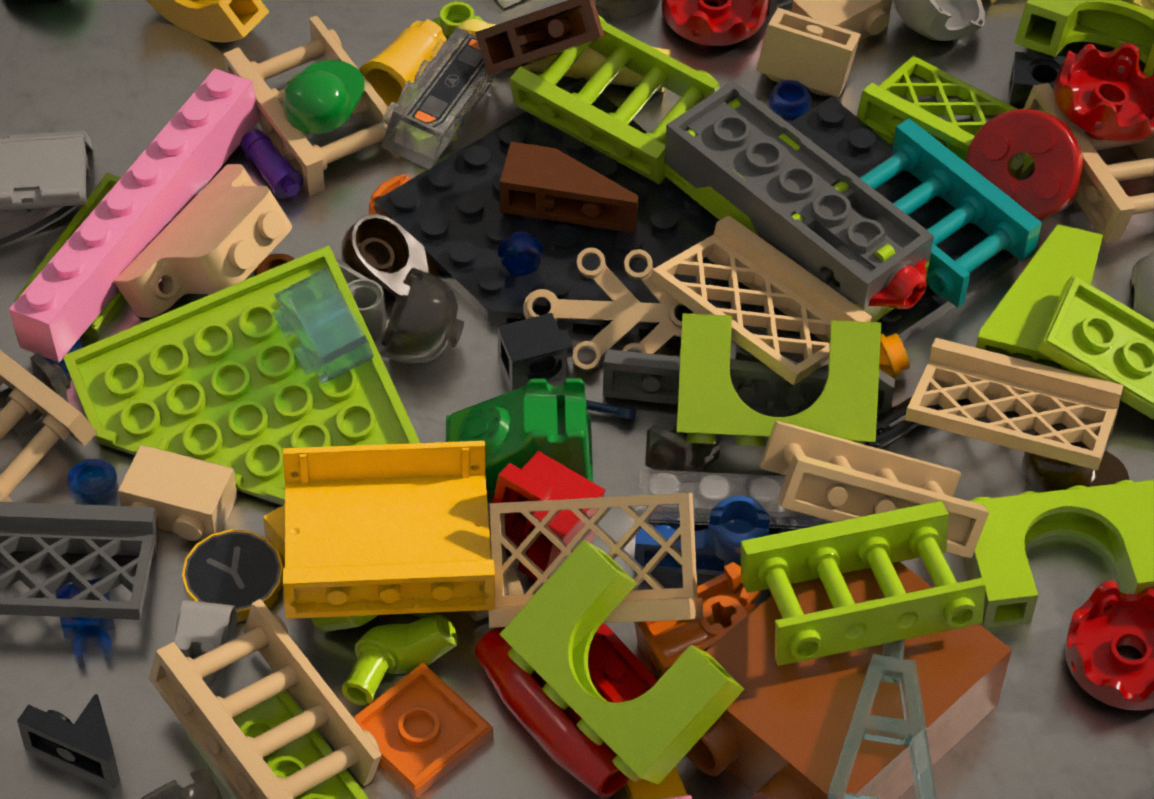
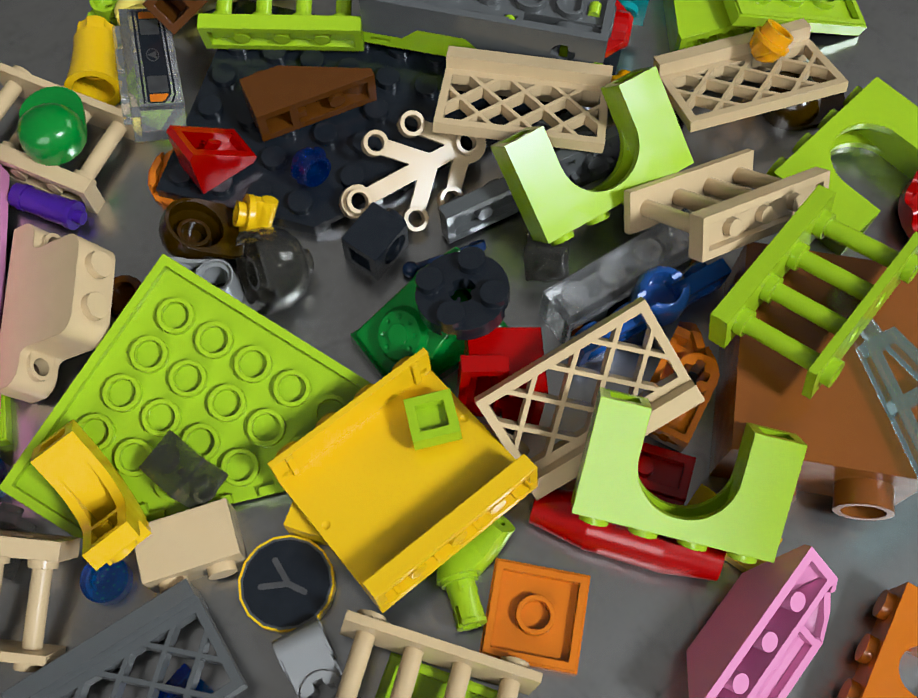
camera: 35 degrees left, 15 degrees up
clear light blue brick [272,268,374,384] -> none
none -> yellow arch [30,419,152,571]
none -> clear smoke bracket [139,430,228,509]
none -> red slope [166,125,257,194]
none -> yellow plate [233,194,279,240]
none -> lime plate [403,388,462,450]
none -> black plate [415,246,510,340]
none -> light orange plate [749,19,794,63]

